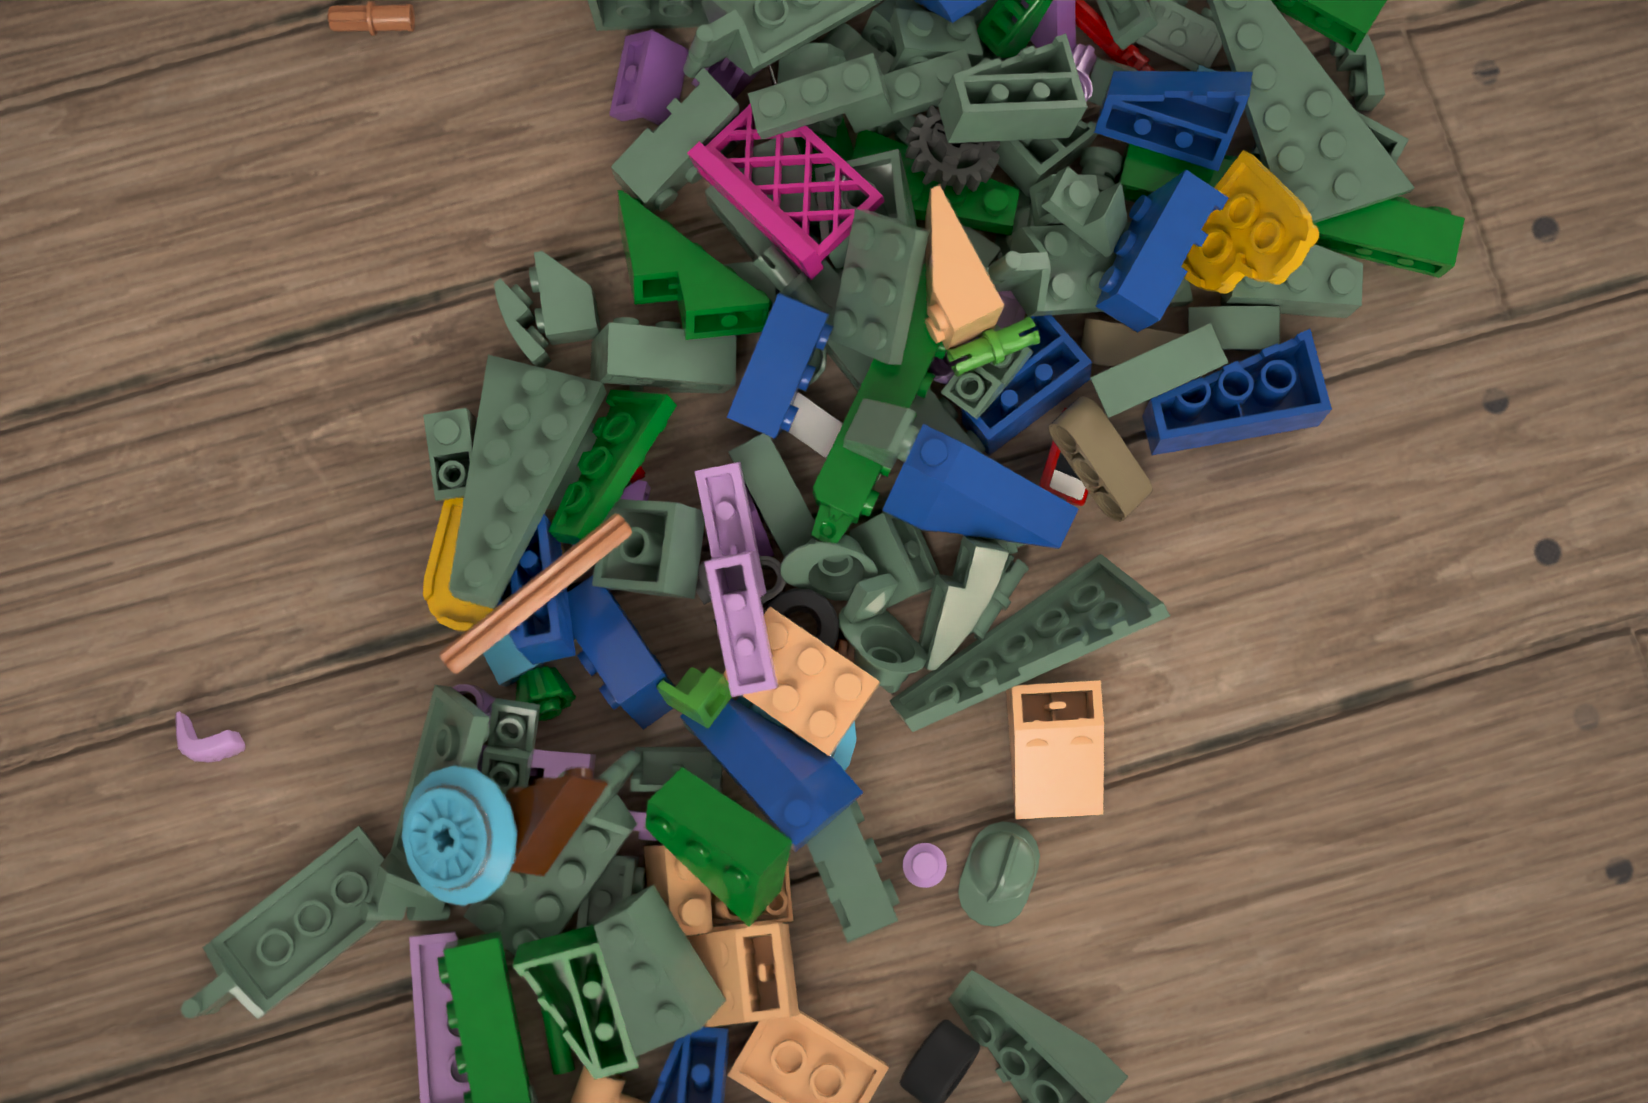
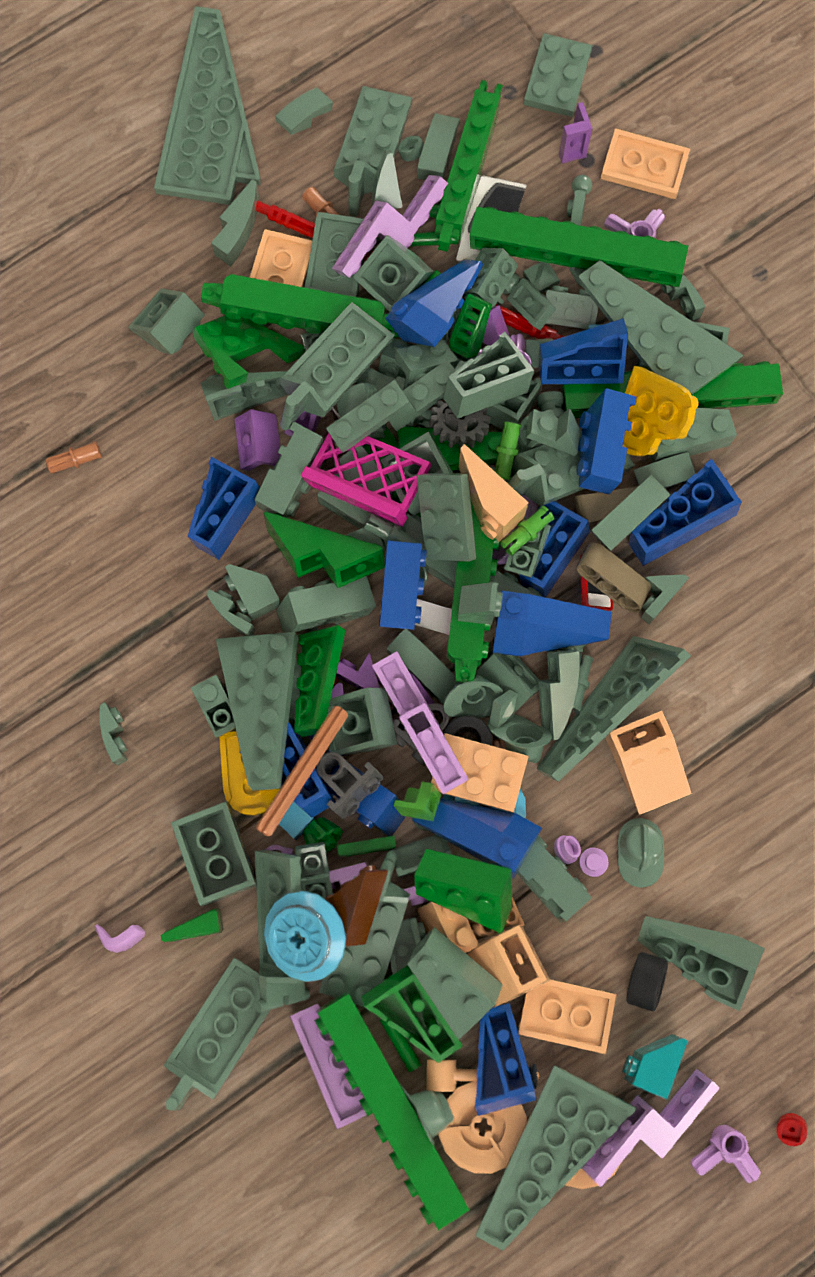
camera: 15 degrees left, 5 degrees down
none -> sand green slope [99,702,128,766]
none -> green slope [161,908,223,942]
none -> sand green brick [171,802,256,906]
none -> blue wedge [188,457,260,560]
none -> dark grey pin [317,752,384,819]
none -> medium lavender slope [336,653,379,690]
none -> green tile [337,836,396,858]
none -> bright green pin [494,421,522,480]
none -> lavender plate [554,835,581,864]
none -> sand green slope [641,574,689,625]

